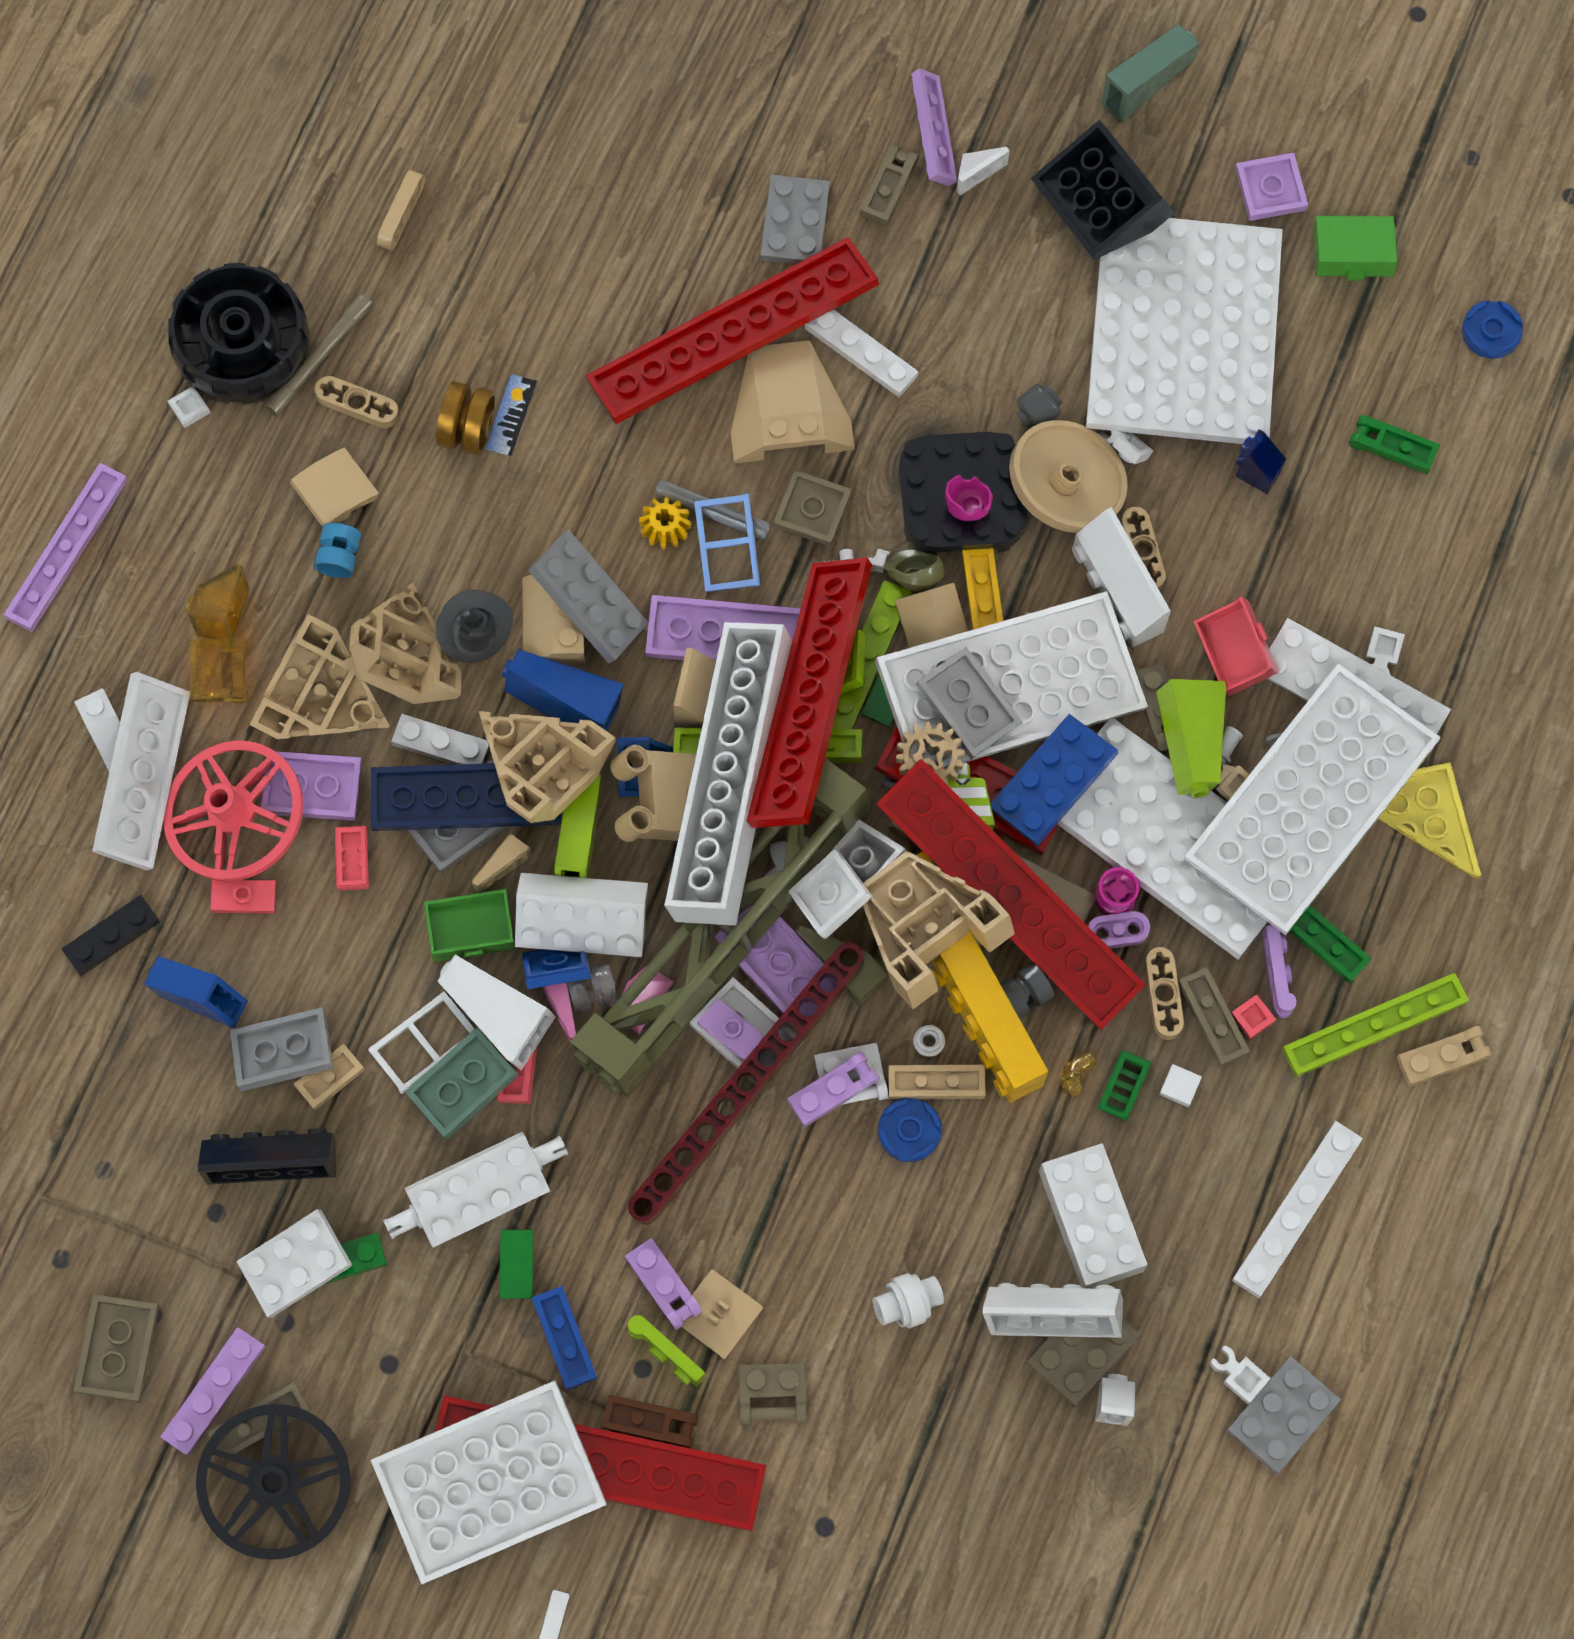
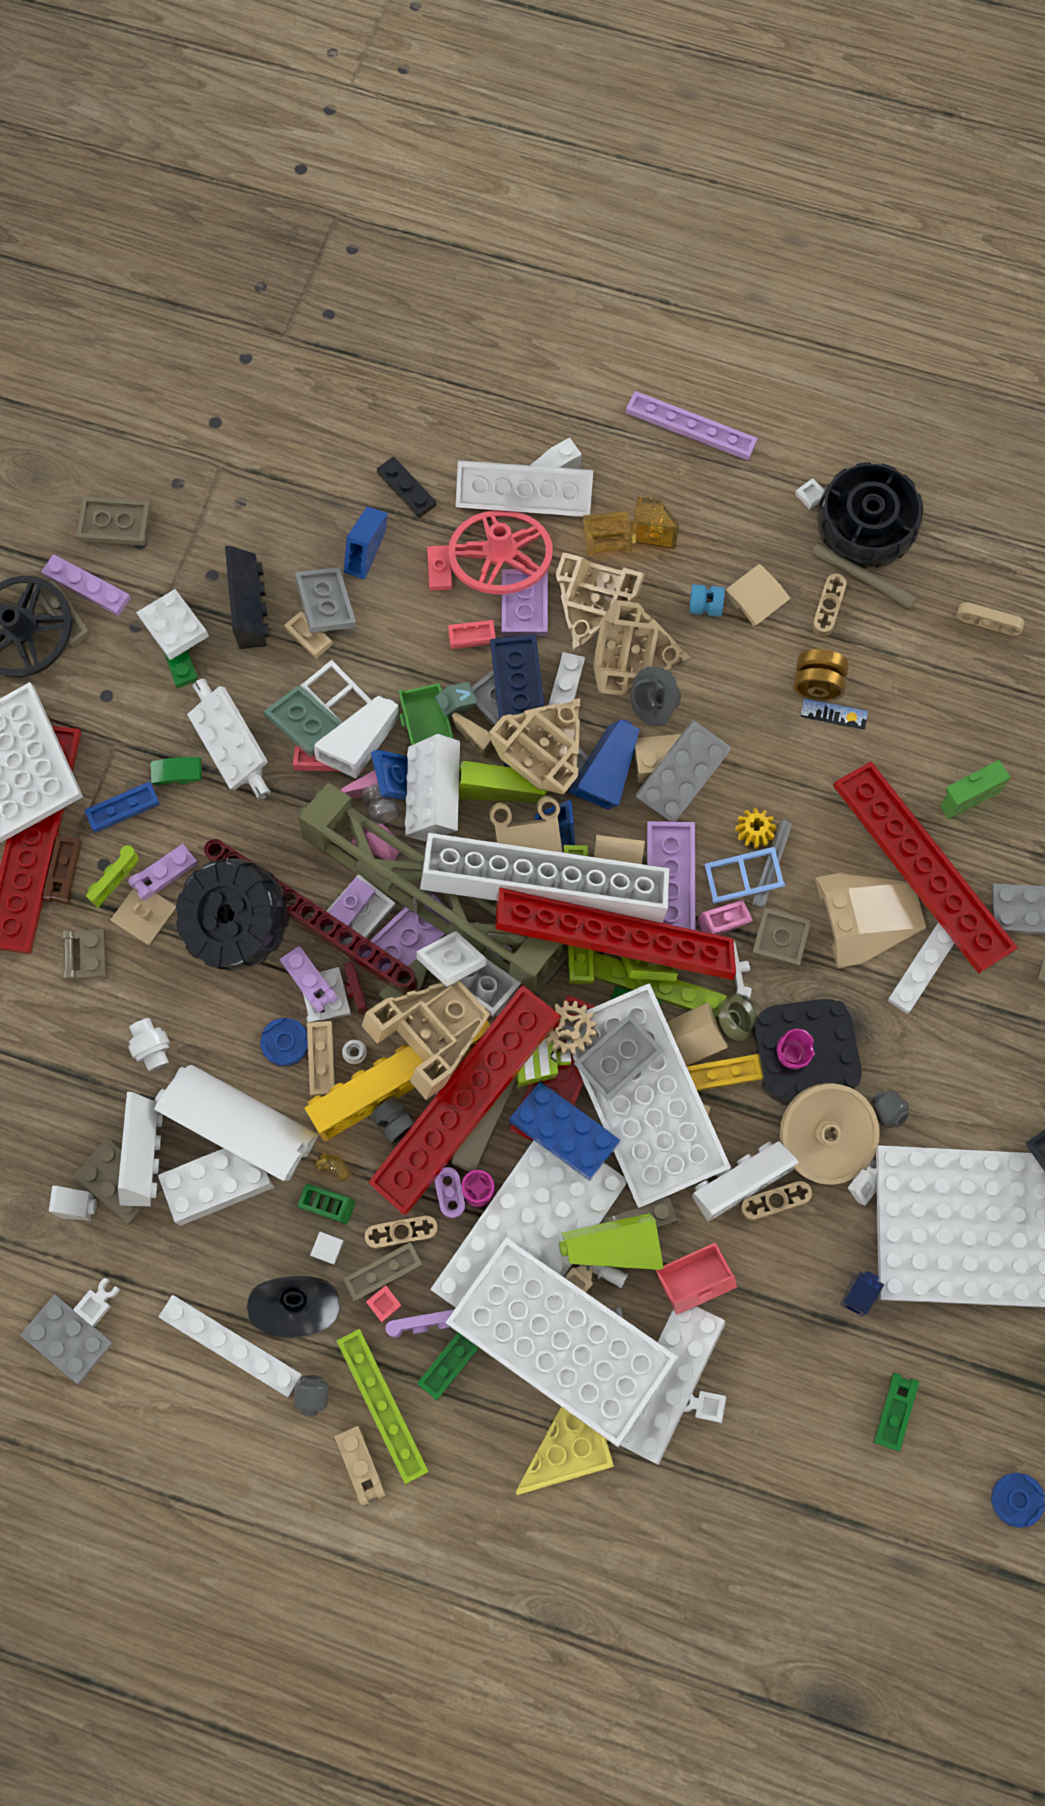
camera: 90 degrees right, 0 degrees up
none -> white cylinder [154,1065,319,1181]
none -> black wheel [176,858,289,970]
none -> black hat [247,1276,340,1337]
none -> dark grey head [294,1375,329,1416]
none -> dark red plate [344,961,368,1015]
none -> sand green brick [435,682,478,717]
none -> bright pink slope [697,900,753,935]
none -> bright green container [940,760,1011,820]

